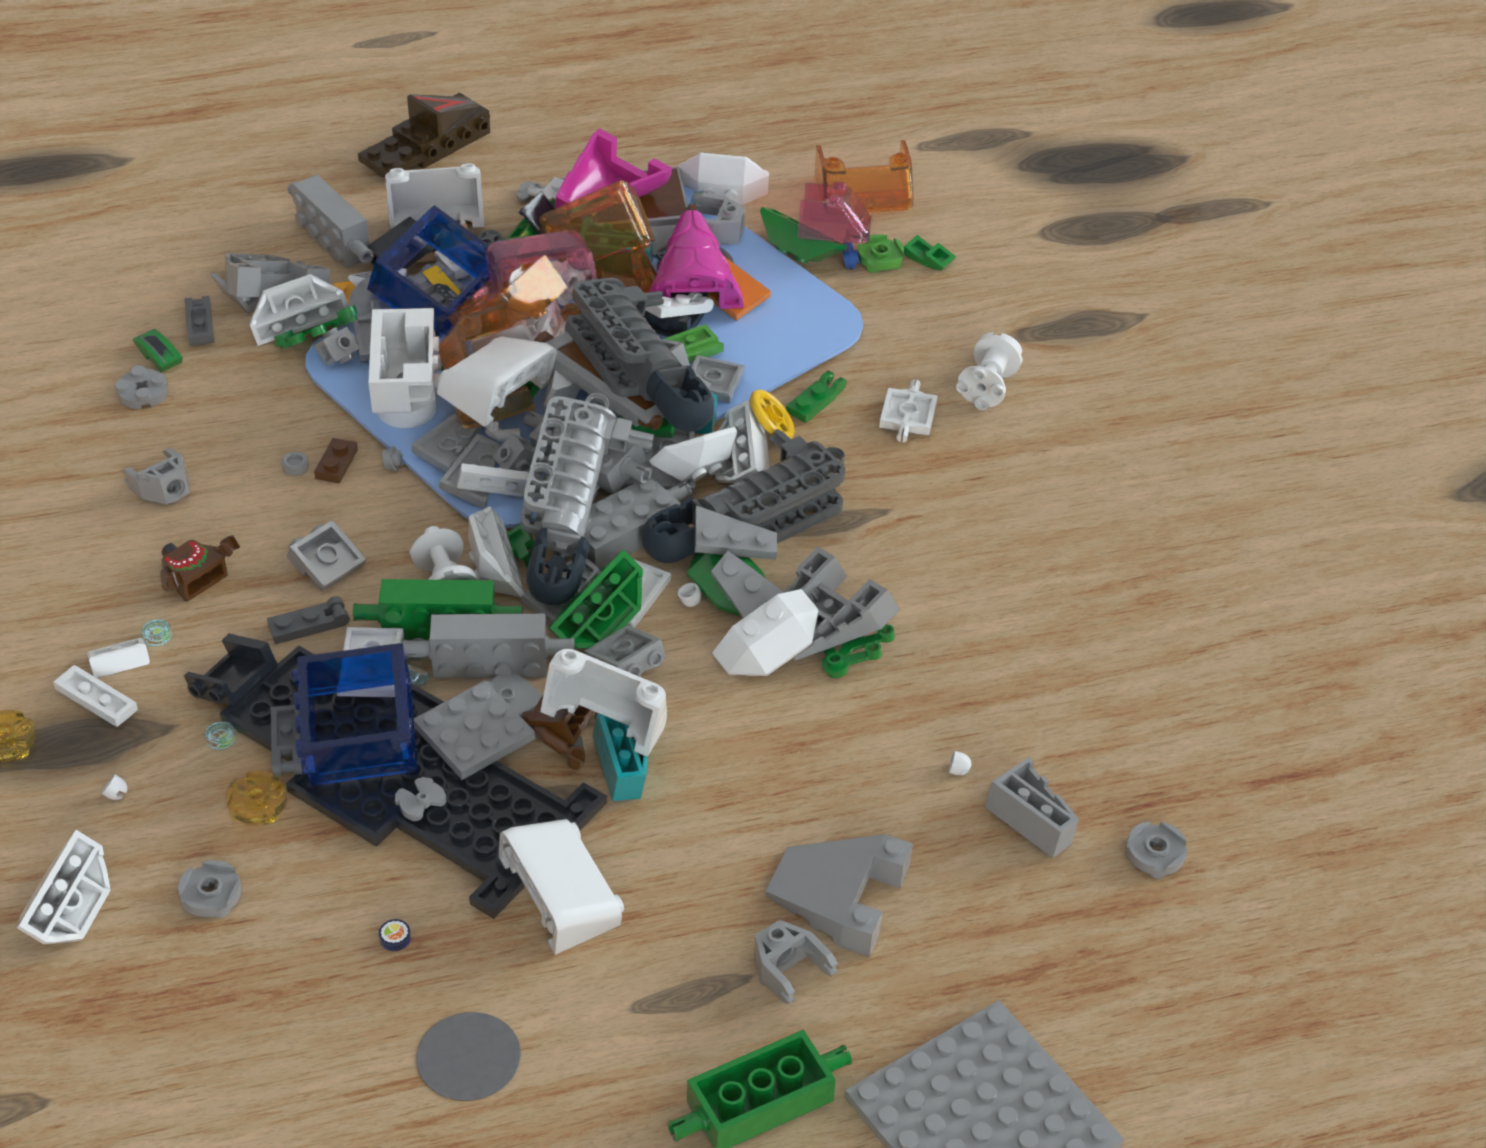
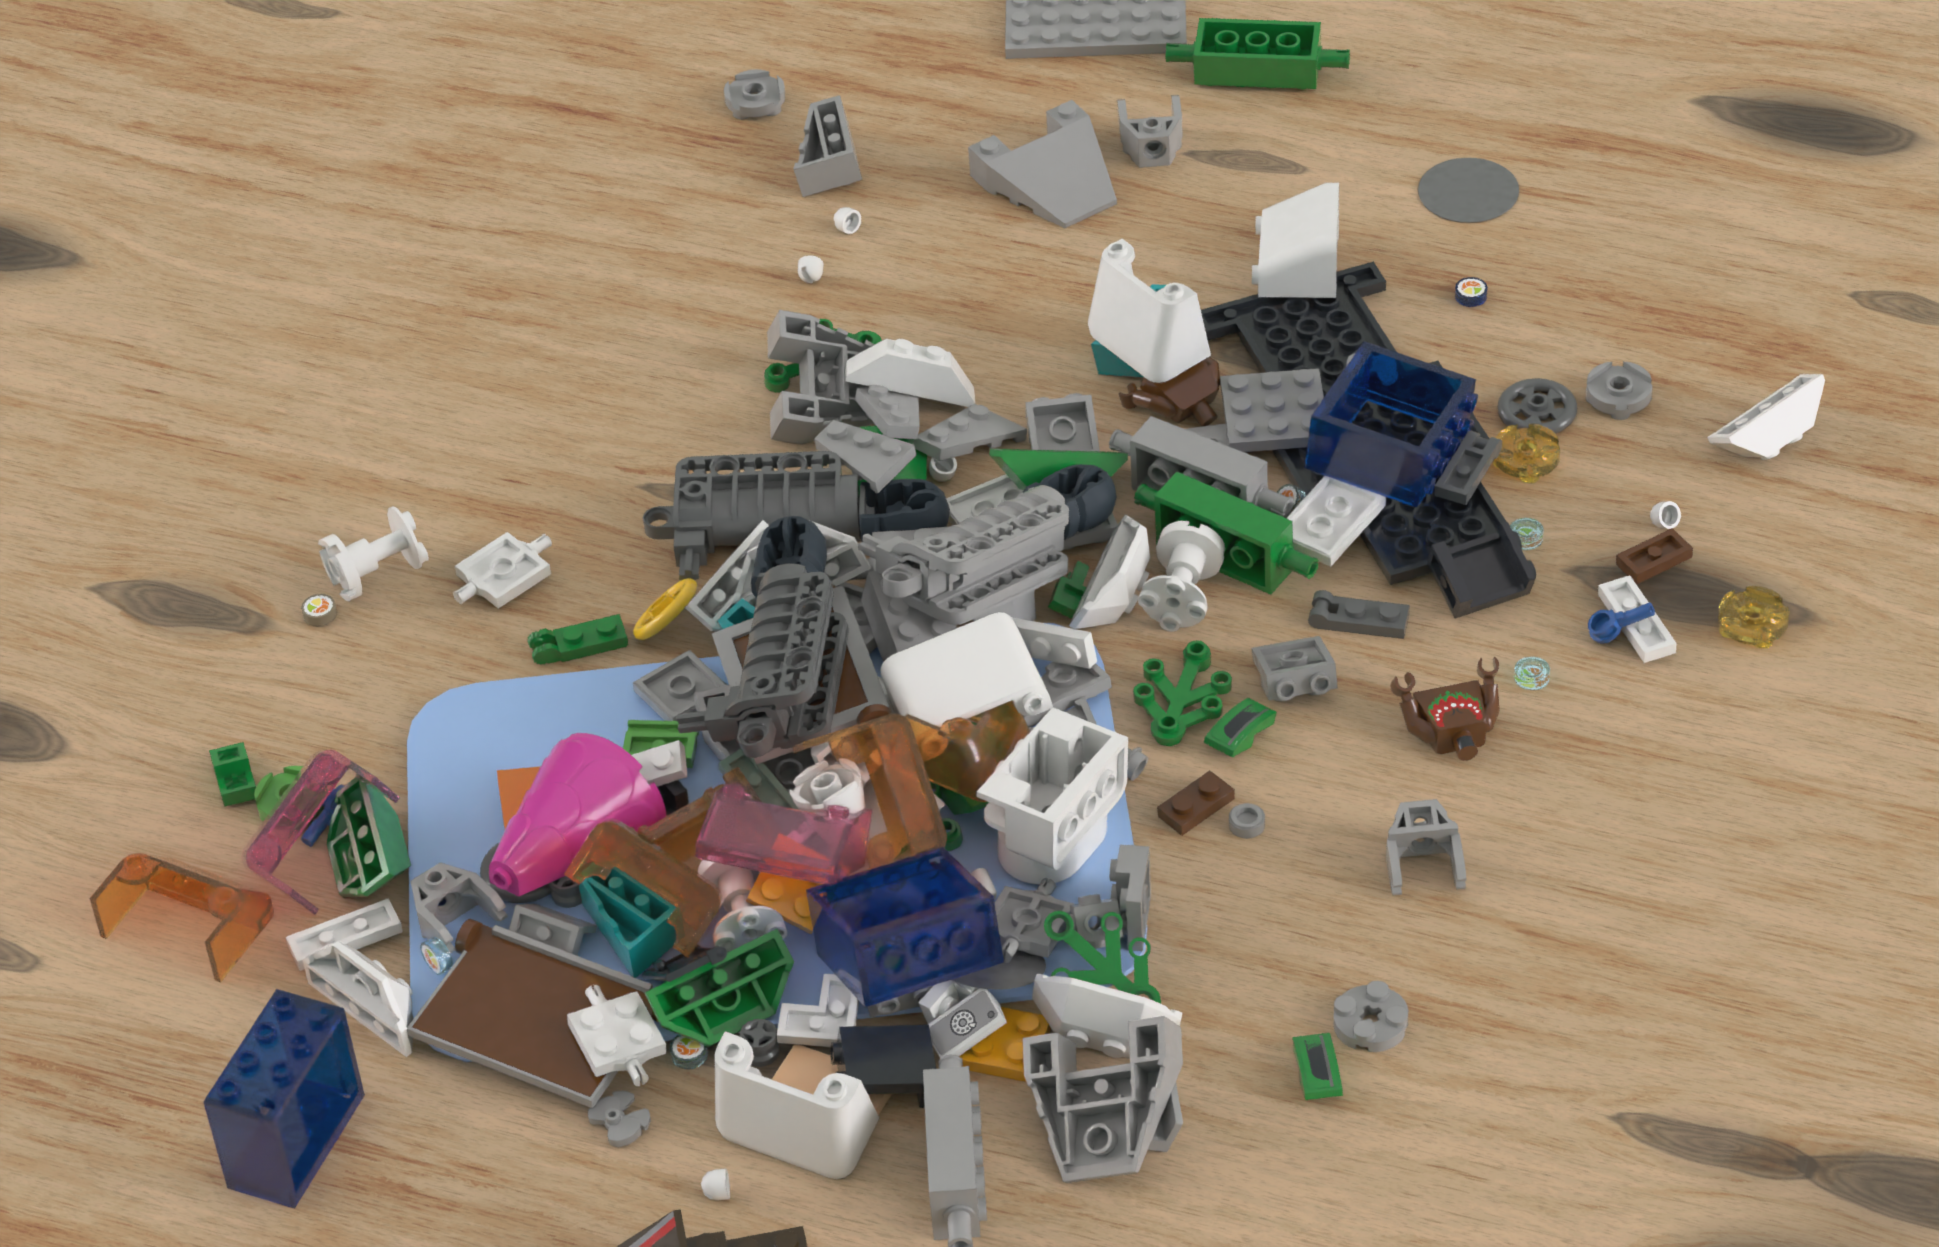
camera: 140 degrees left, 0 degrees up
white slope [87,637,150,678] -> none
dark grey plate [184,296,214,346] -> none
dark pink cone [555,128,672,221] -> none
none -> clear blue window [203,989,365,1209]
none -> white plate [286,898,403,971]
none -> white hinge [798,256,824,284]
none -> light grey wing [914,404,1027,461]
none -> light grey plate [1109,845,1151,951]
none -> green plant [1133,640,1232,746]
none -> green slope [1203,698,1277,758]
none -> dark grey plate [1497,378,1578,437]
none -> blue plate [1588,602,1655,644]
none -> reddish brown plate [1616,528,1693,585]

